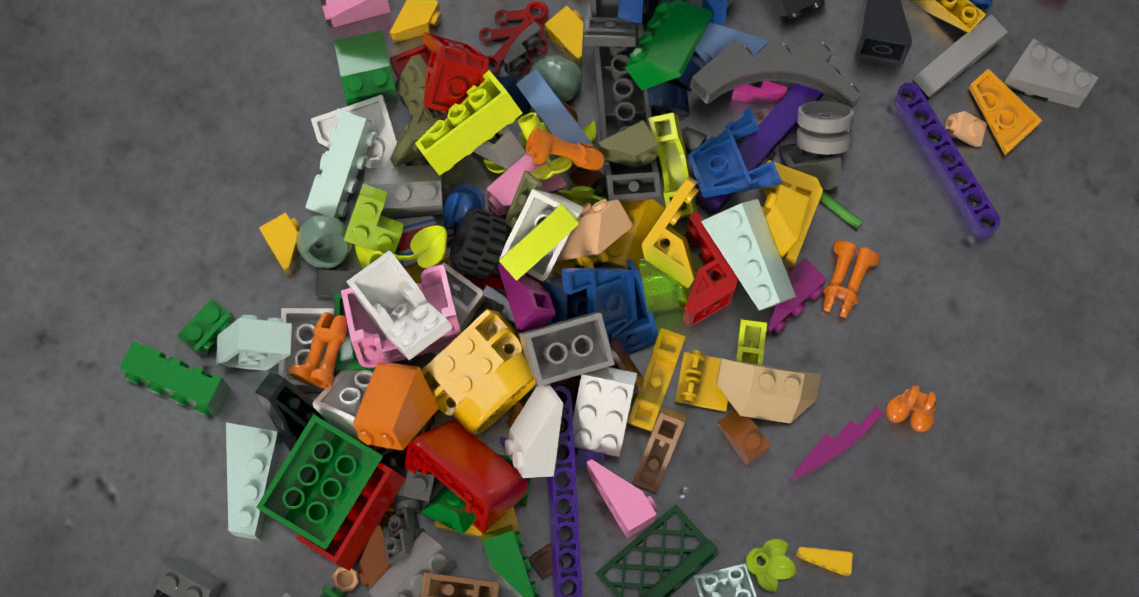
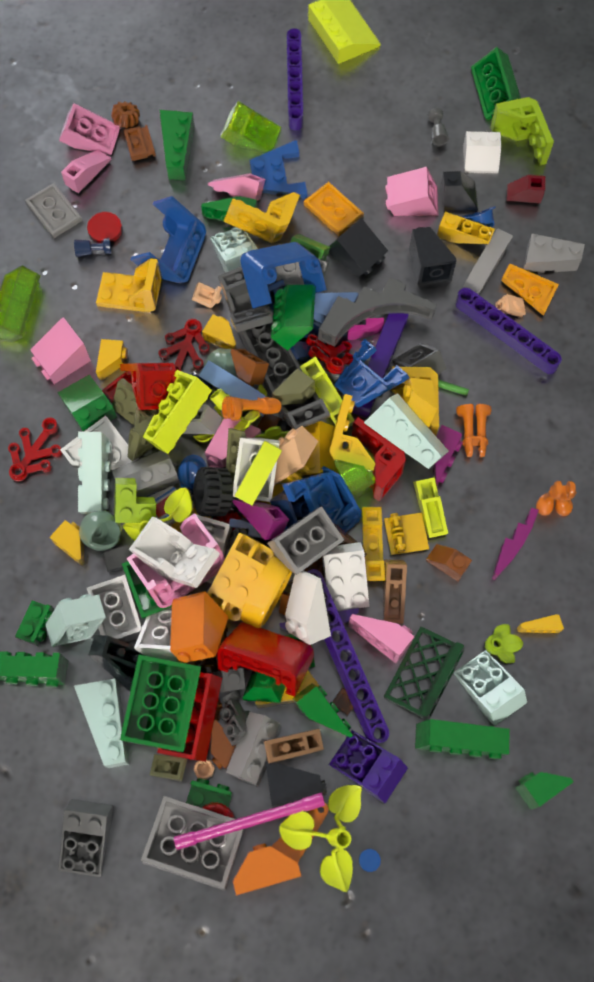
camera: 20 degrees left, 5 degrees down
orange piece [287,312,348,389] -> none
dark grey slope [504,22,541,74] -> none
tan wedge [716,358,821,424] -> none
light grey wheel [796,100,854,155] -> none
none -> red plant [8,417,62,481]
none -> olive slope [150,754,187,782]
none -> dark orange slope [231,348,269,386]
none -> red plant [306,334,353,374]

